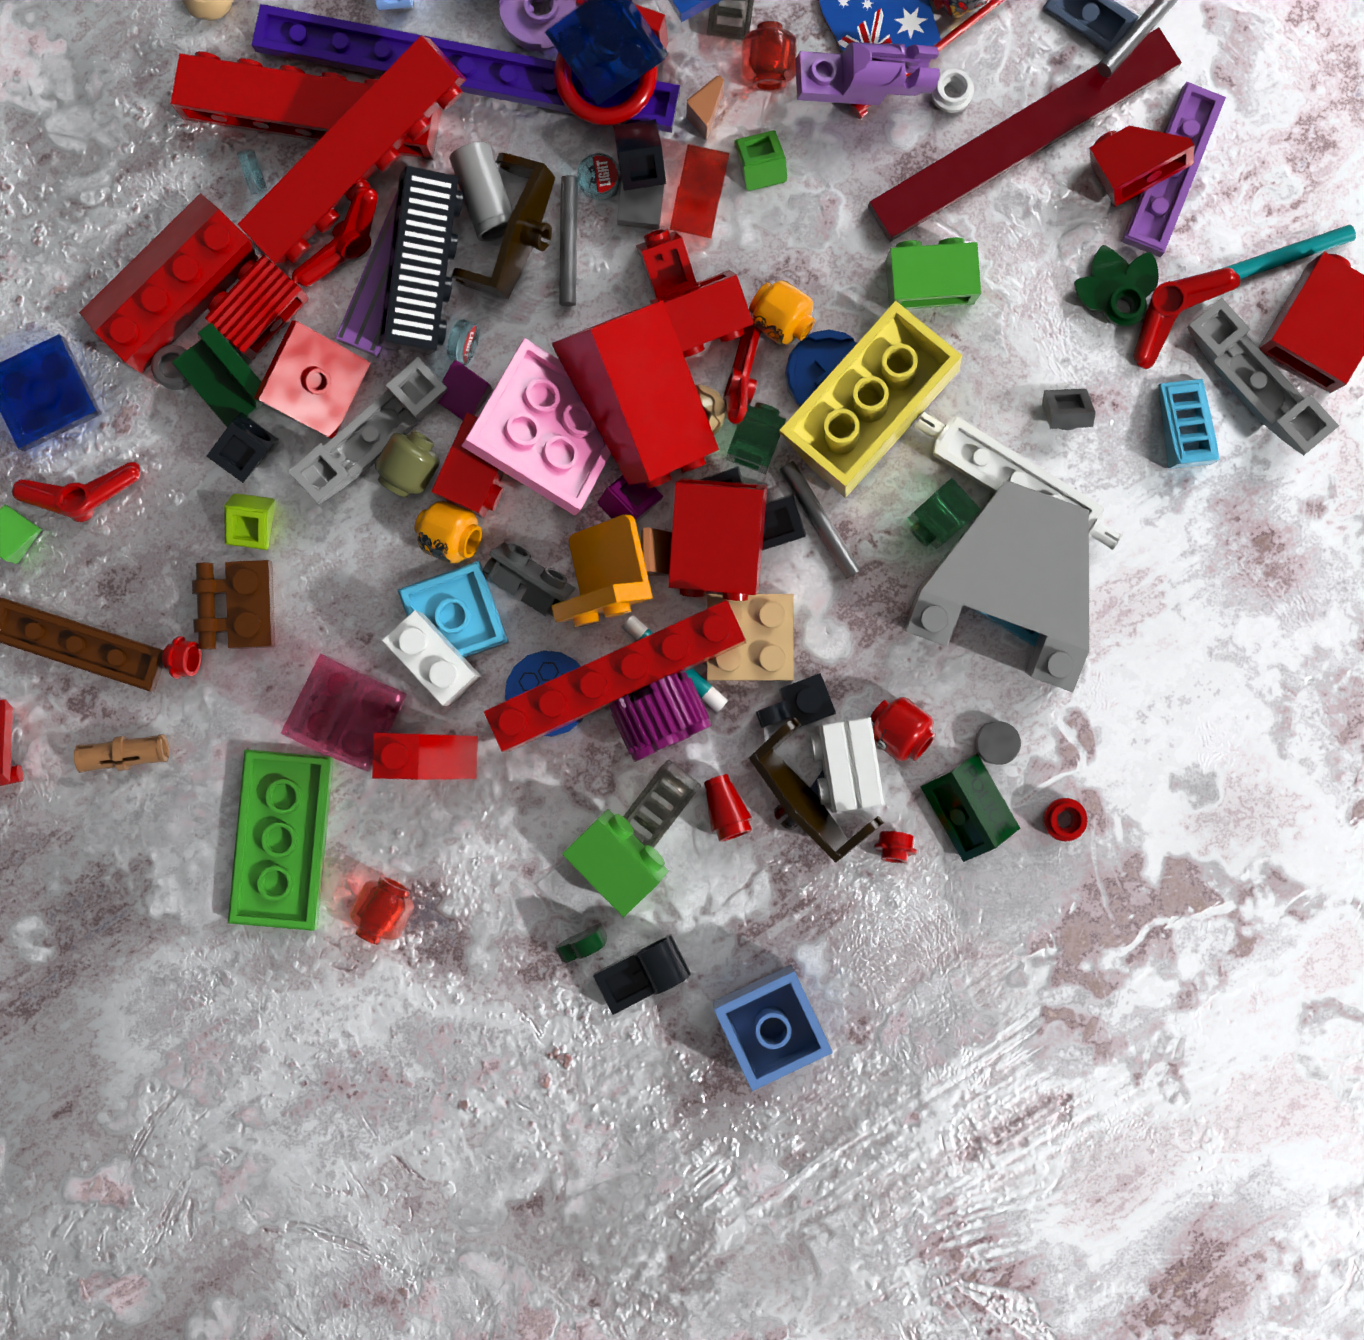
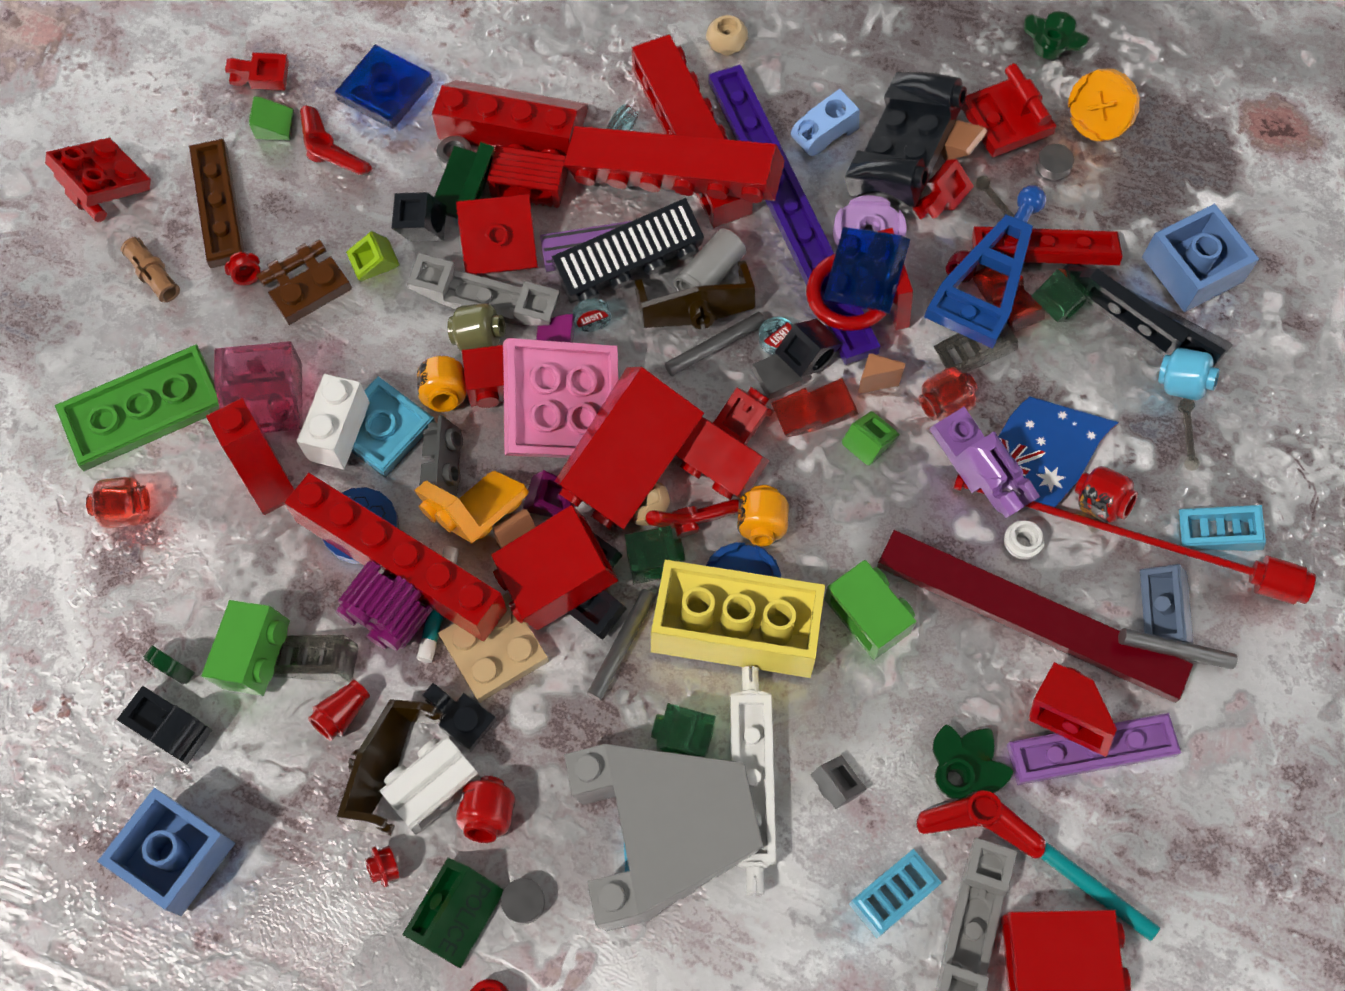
camera: 60 degrees right, 20 degrees down
red piece [292,186,378,287] -> none

